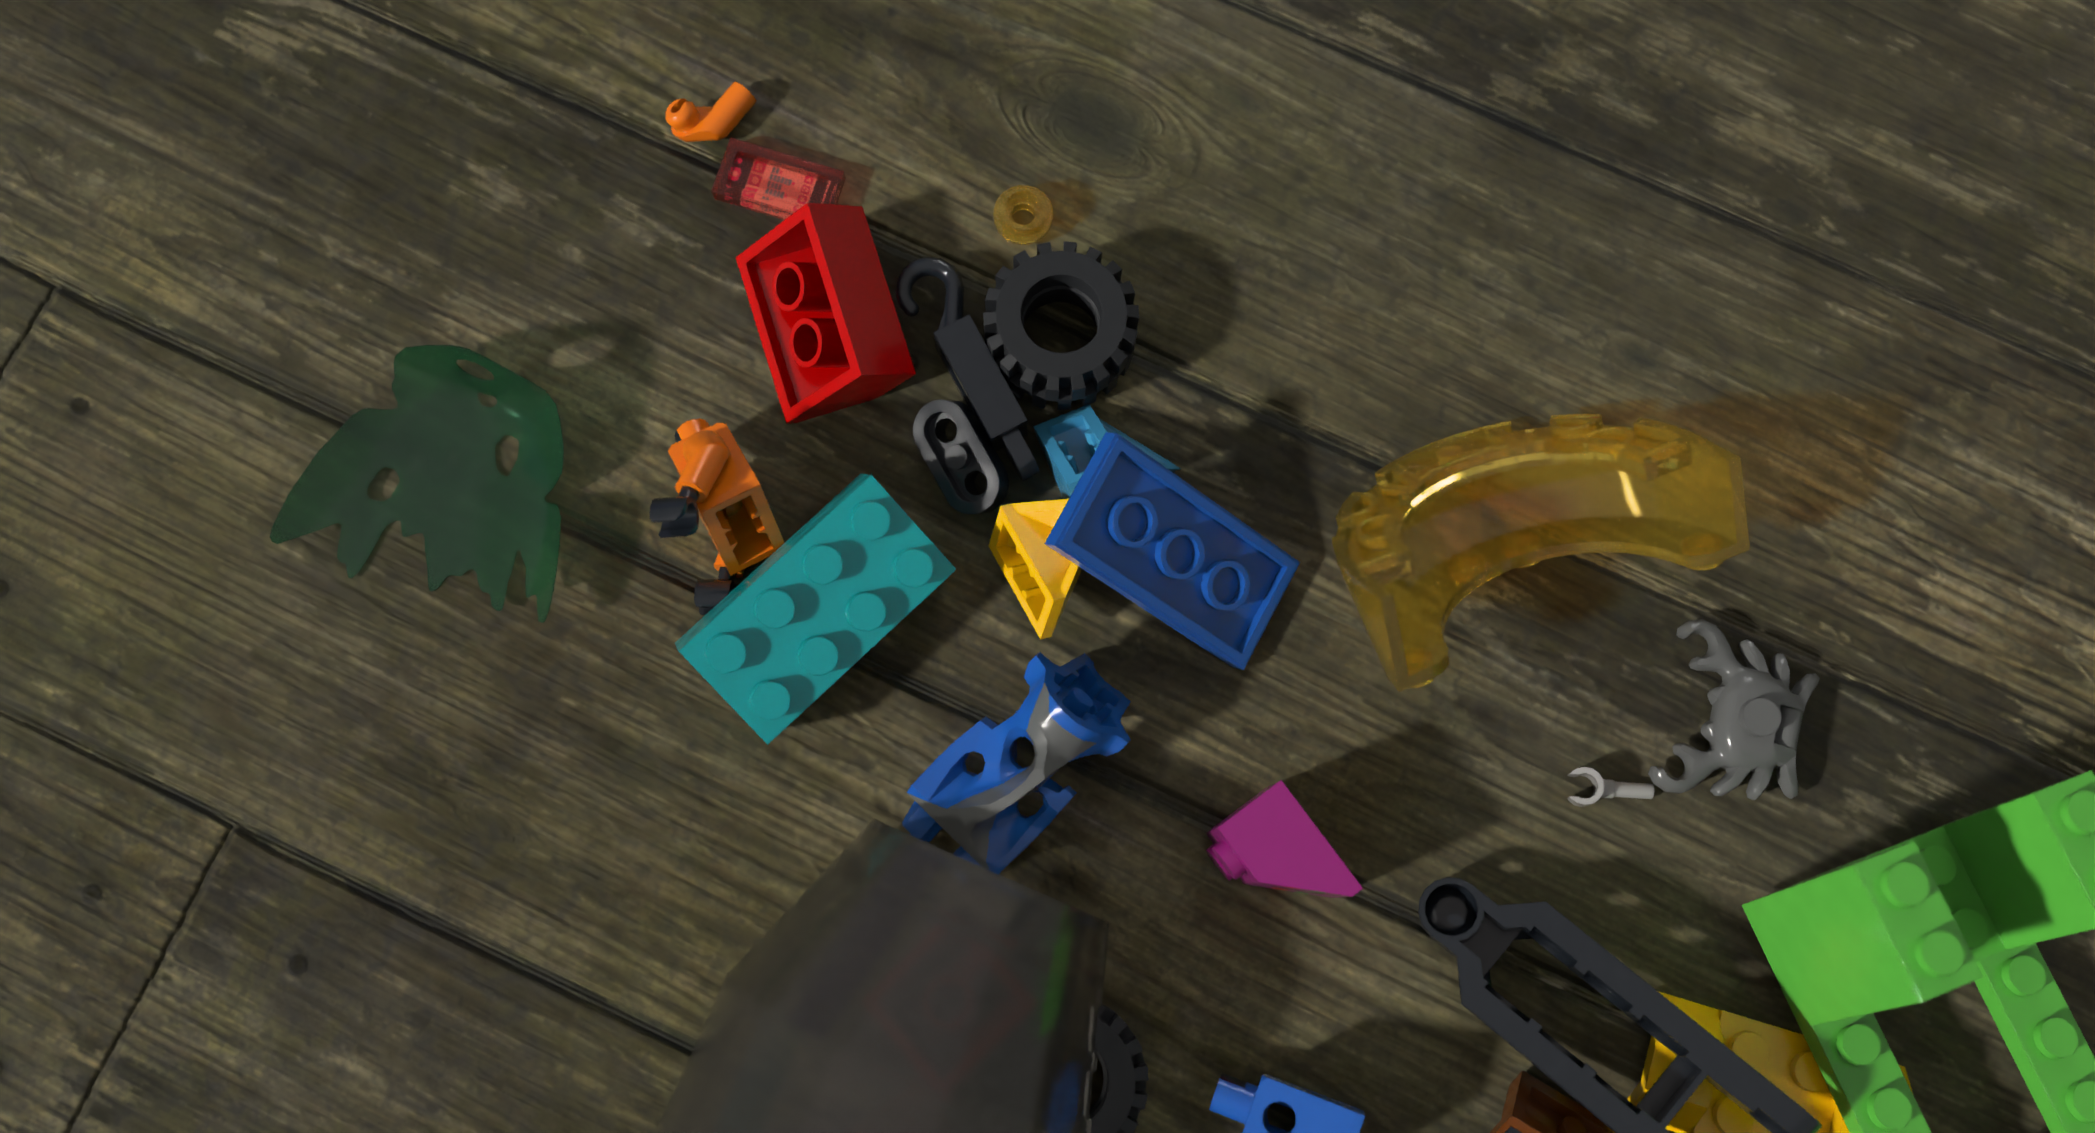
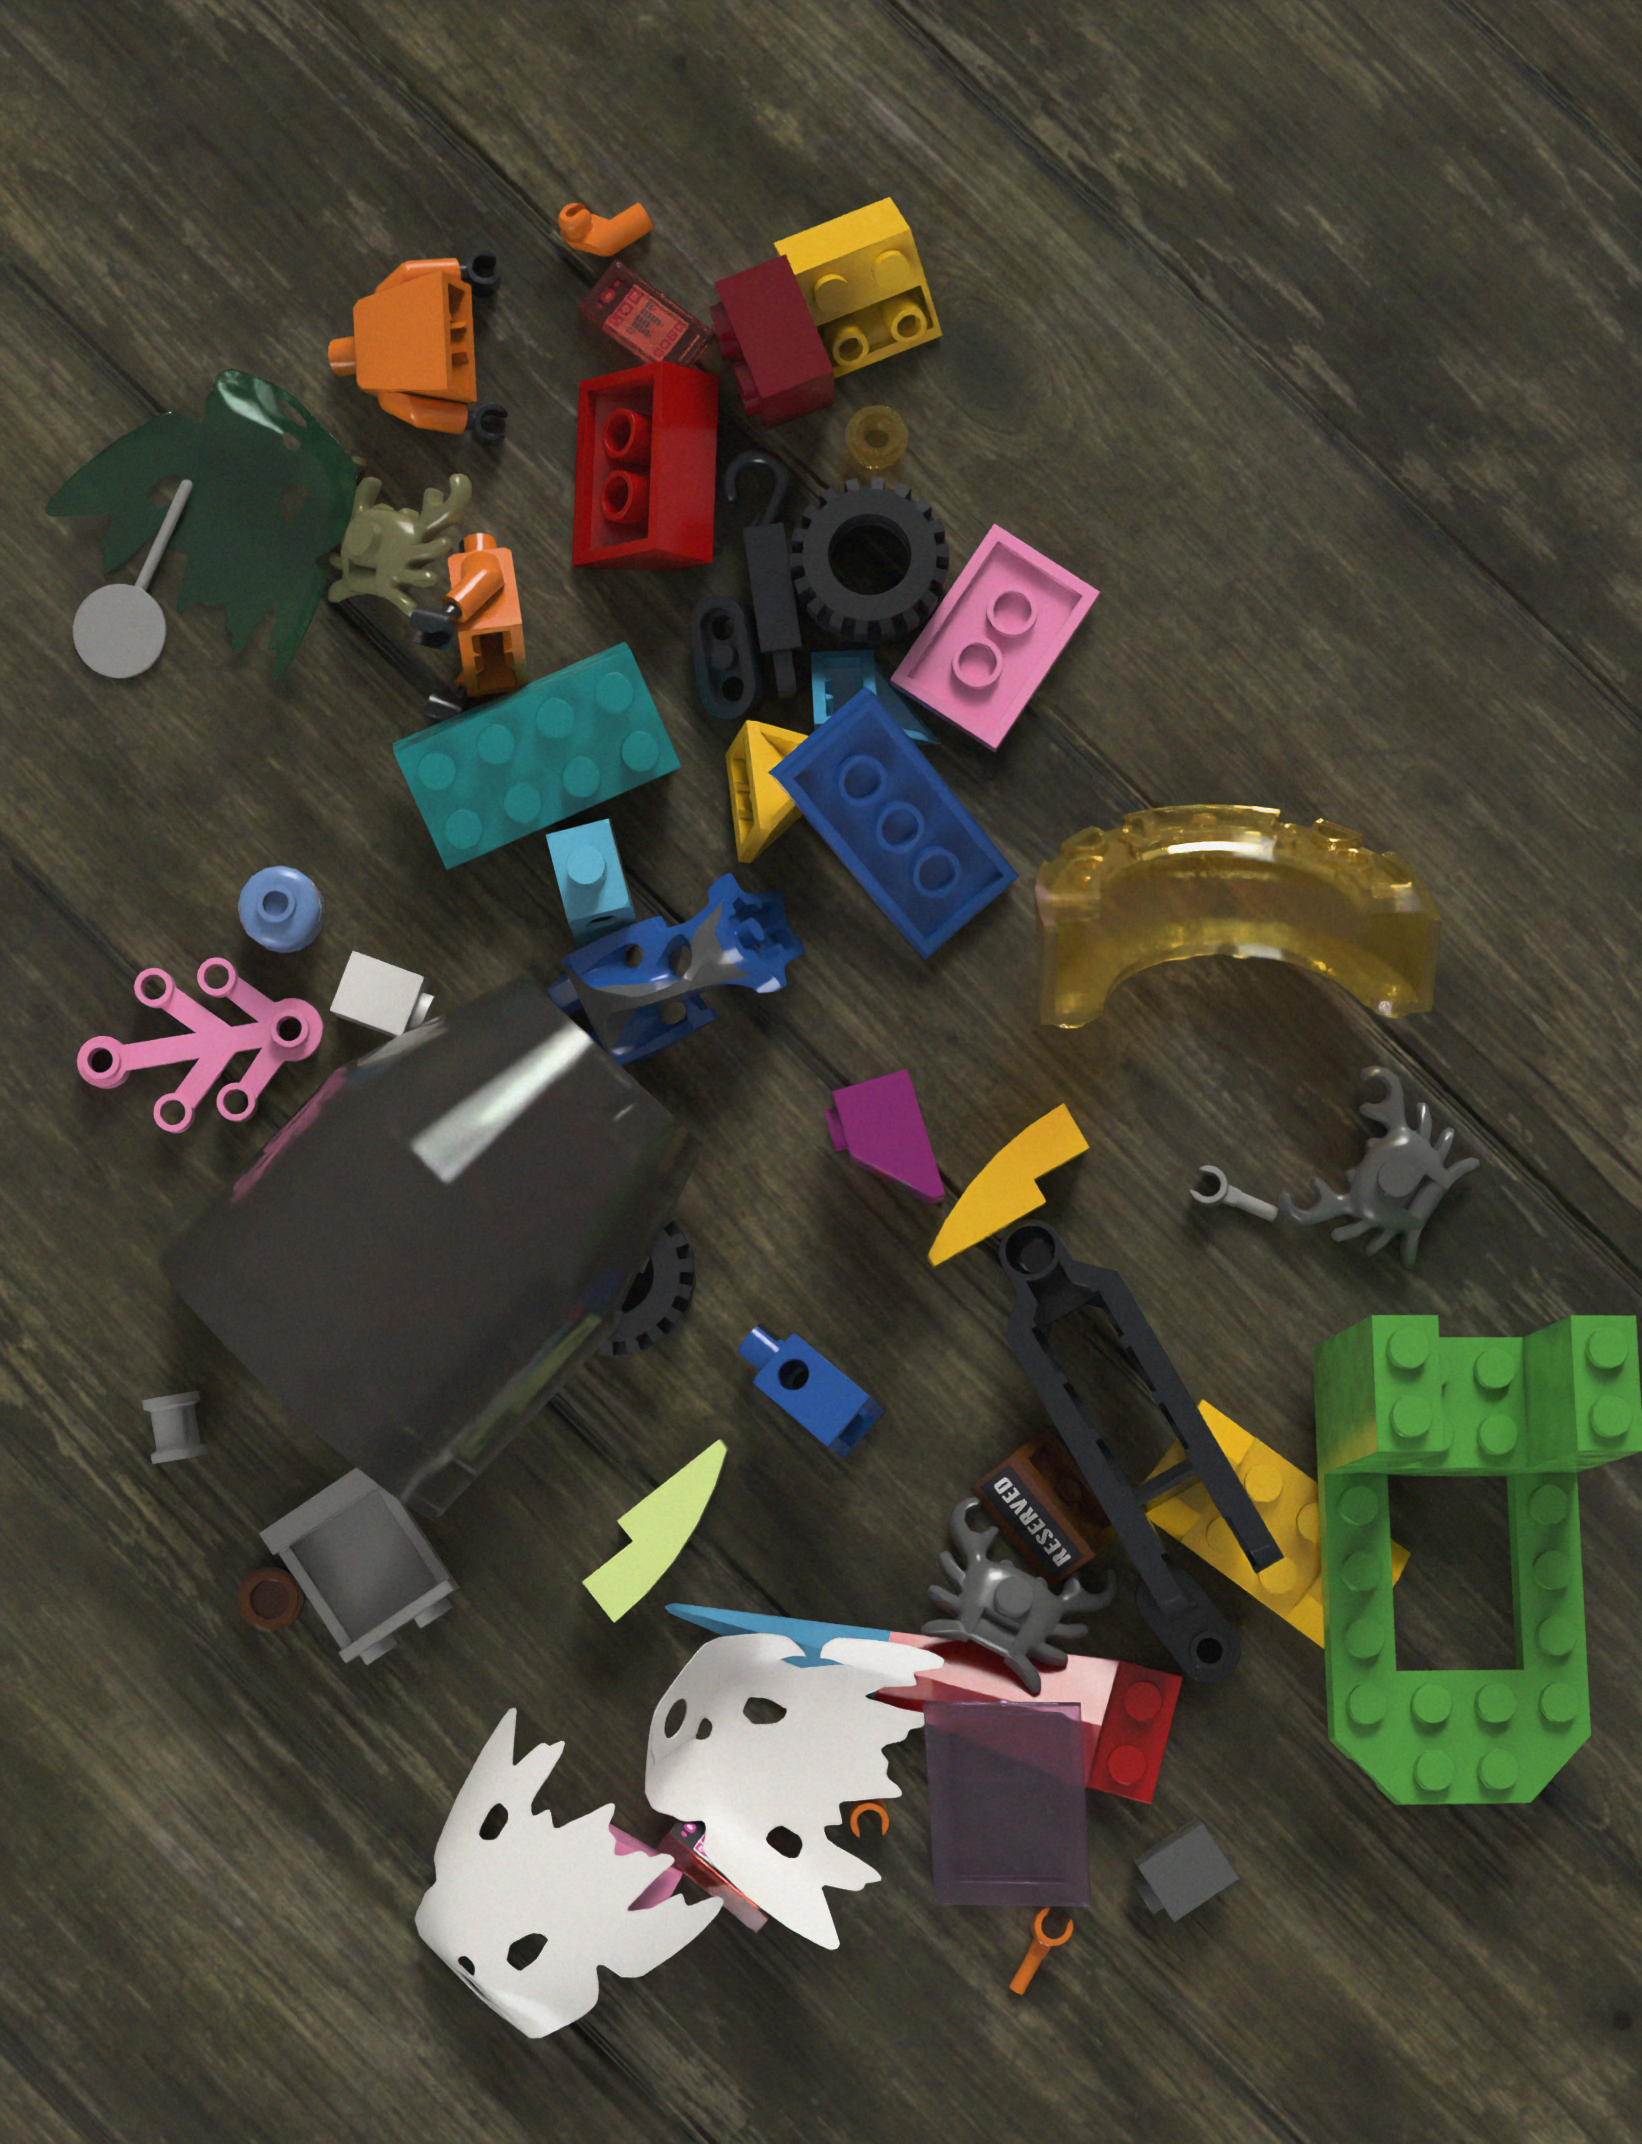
camera: 30 degrees right, 5 degrees up
none -> light grey piece [73,479,193,678]
none -> bright pink plant [77,957,324,1133]
none -> medium blue head [238,866,326,953]
none -> olive animal [327,455,472,617]
none -> orange torso [328,249,508,446]
none -> white brick [330,951,436,1043]
none -> medium azure torso [546,818,637,949]
none -> dark red brick [708,254,835,432]
none -> yellow slope [773,197,943,379]
none -> bright pink plate [890,524,1100,753]
none -> yellow slope [927,1103,1090,1268]

